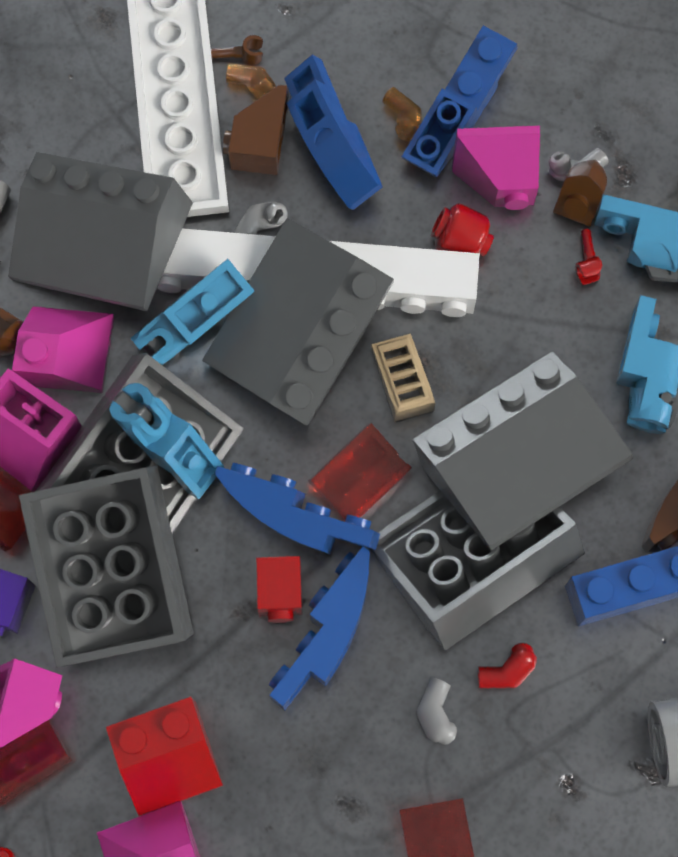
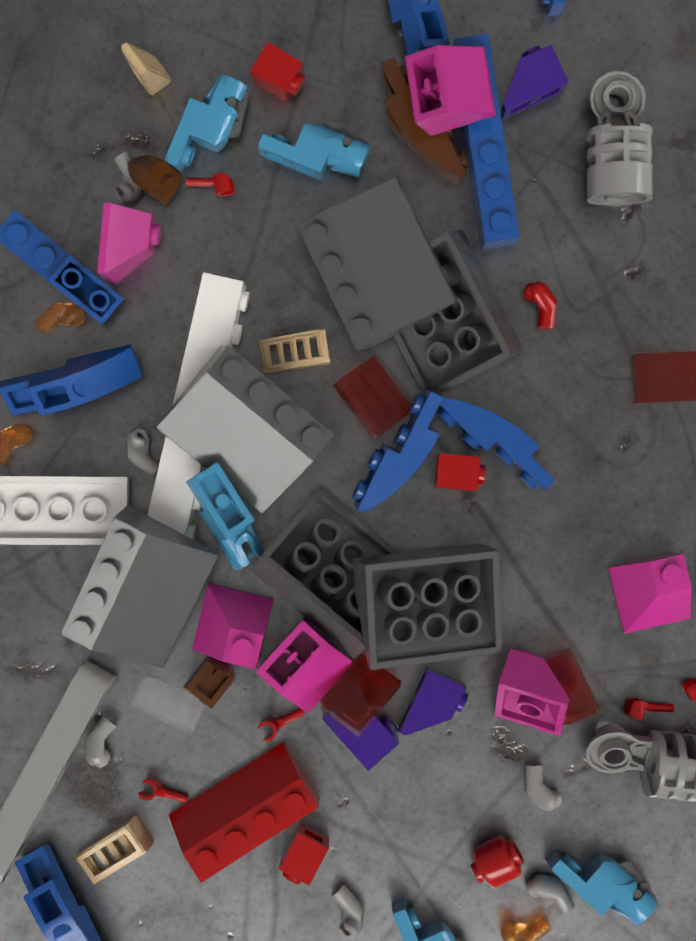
camera: 85 degrees left, 15 degrees up
red slope [106,697,223,816] -> none
dark azure plate [109,383,224,499] -> none
reddish brown slope [223,85,288,175] -> none
light grey arm [417,677,457,745] -> none
red head [431,203,494,257] -> none

